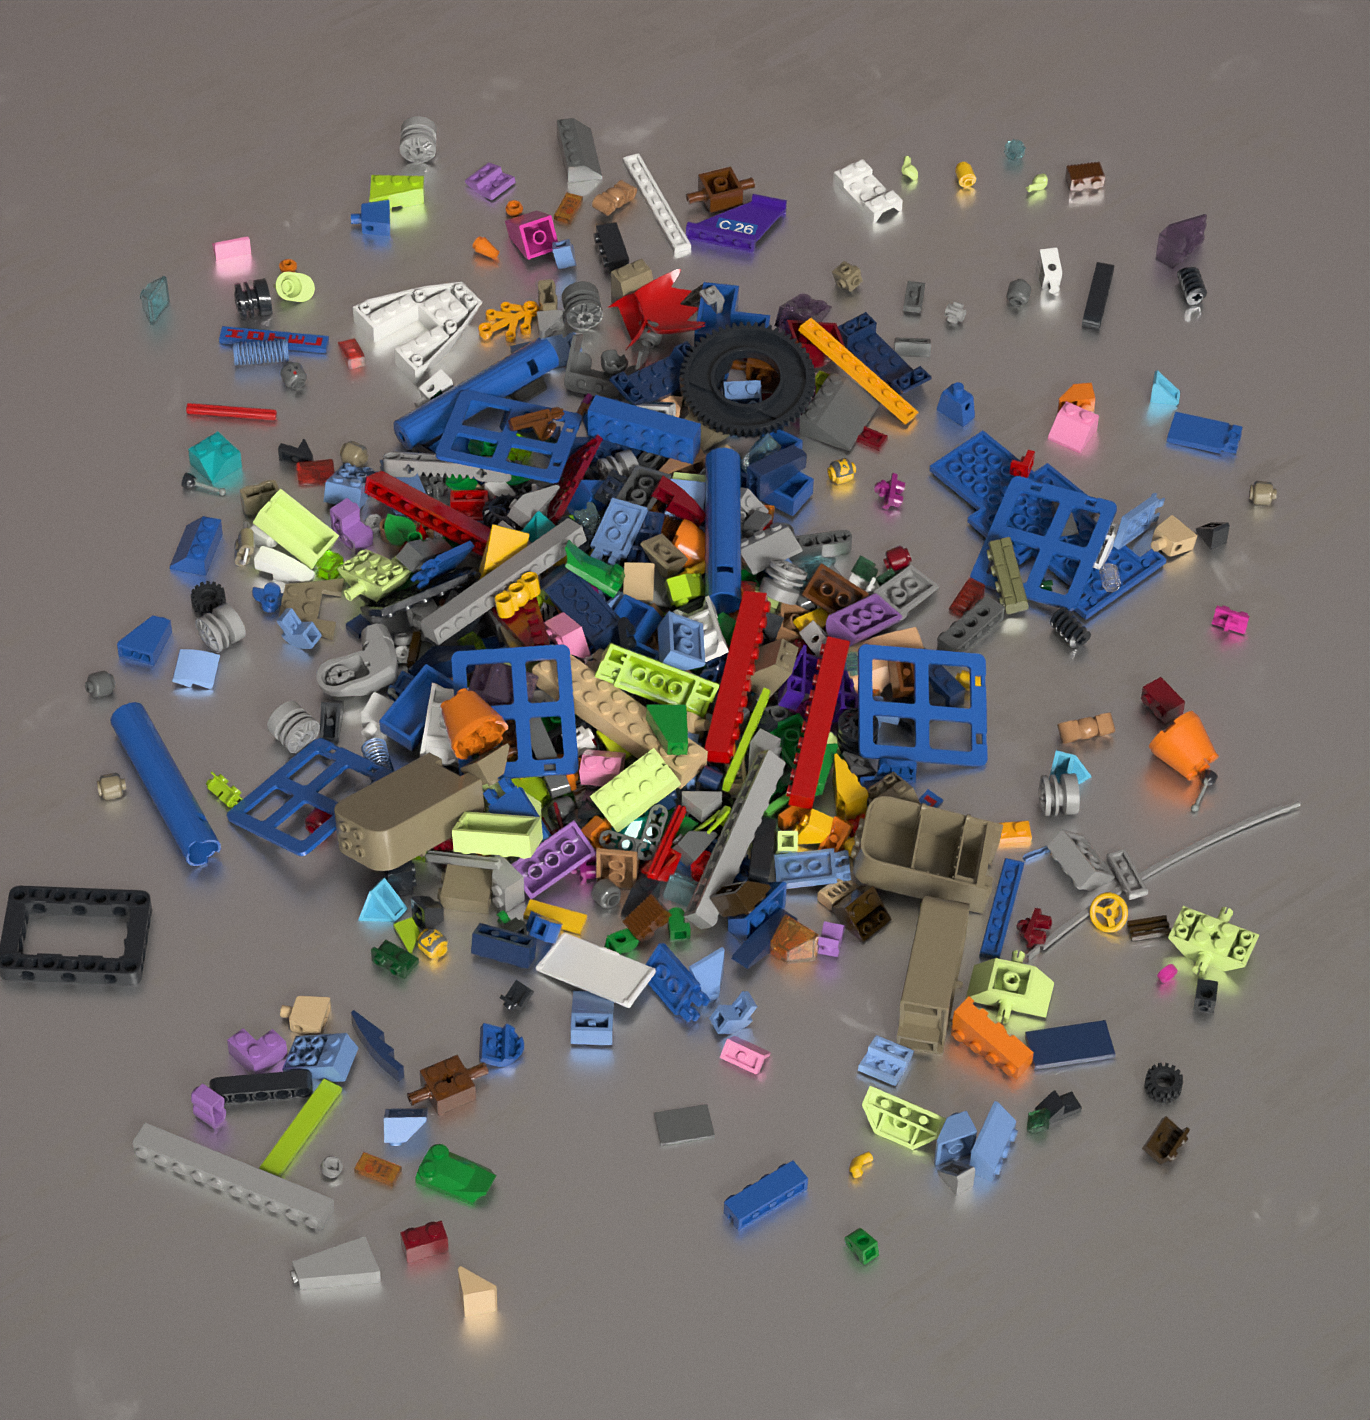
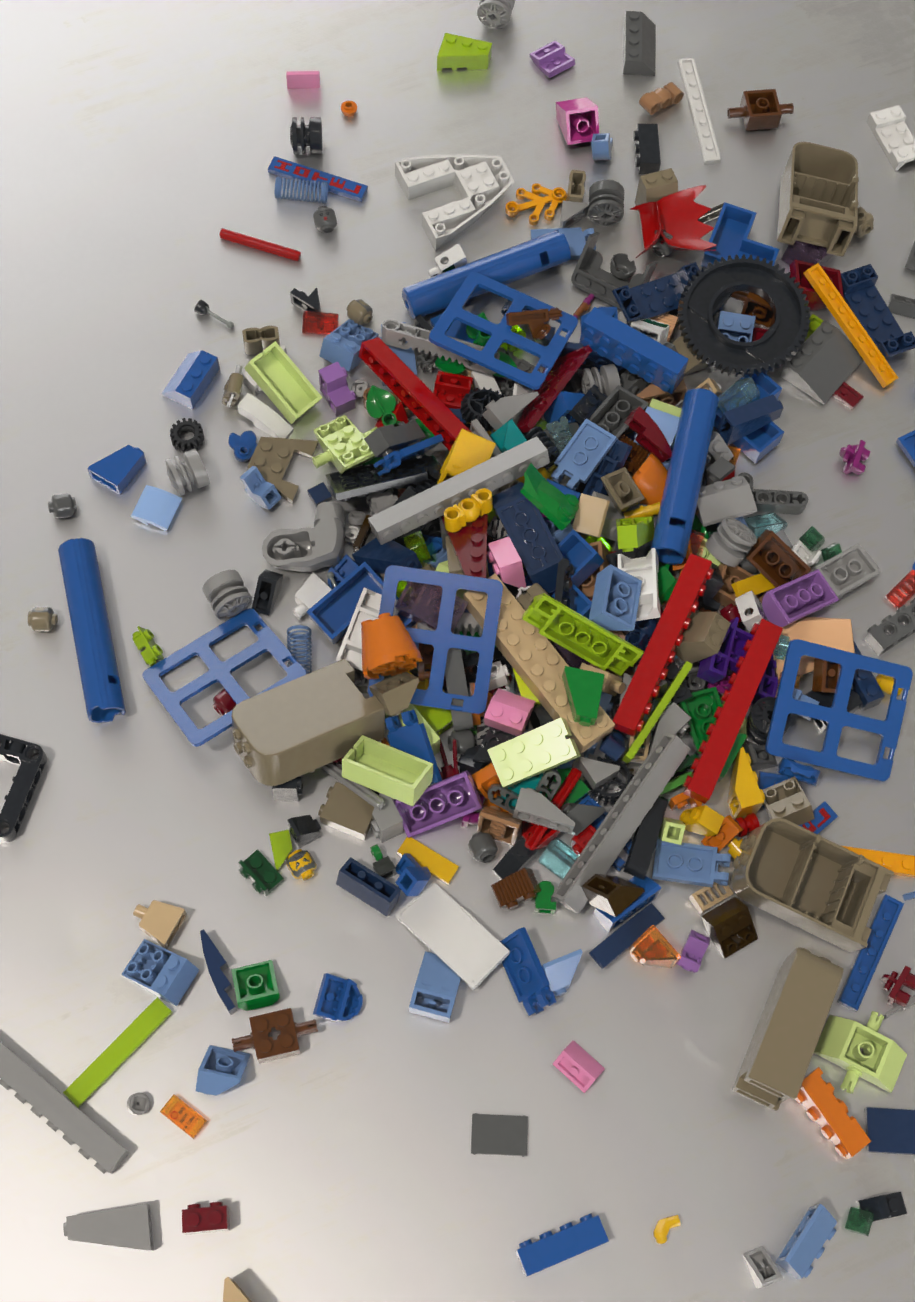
camera: 10 degrees right, 15 degrees up
clear light blue slope [140,276,170,325] -> none
teal slope [188,431,242,485] -> none
medium lavender brick [191,1083,226,1129] -> none
black beam [209,1070,313,1105] -> none
medium lavender brick [227,1028,288,1074] -> none
yellowish green piece [273,272,315,302] -> none
clear neon green brick [315,550,344,580] -> none
clear red slope [338,338,366,370] -> none
blue torso [351,200,390,236] -> none
medium azure slope [358,878,408,922] -> none
green slope [415,1144,497,1206] -> none
orange cone [472,236,500,260] -> none
black bracket [499,980,534,1012] -> none
orange plate [505,200,523,216] -> none
clear smoke slope [508,377,547,403] -> none
clear orange tile [554,192,583,224] -> none
green leg [604,928,639,955] -> none
dark purple piece [686,194,787,253] -> none
lime plant [694,806,732,834] -> none
light grey bracket [700,285,724,314] -> none
medium blue brick [709,991,757,1034] -> none
yellow head [827,458,856,484] -> none
light blue slope [858,1035,914,1086] -> none
yellowish green wedge [862,1086,947,1150] -> none
dark red head [883,546,912,573] -> none
medium blue slope [934,1111,977,1166] -> none
none -> green slope [231,960,280,1011]
none -> light grey slope [513,788,575,834]
none -> dark tan piece [777,142,859,257]

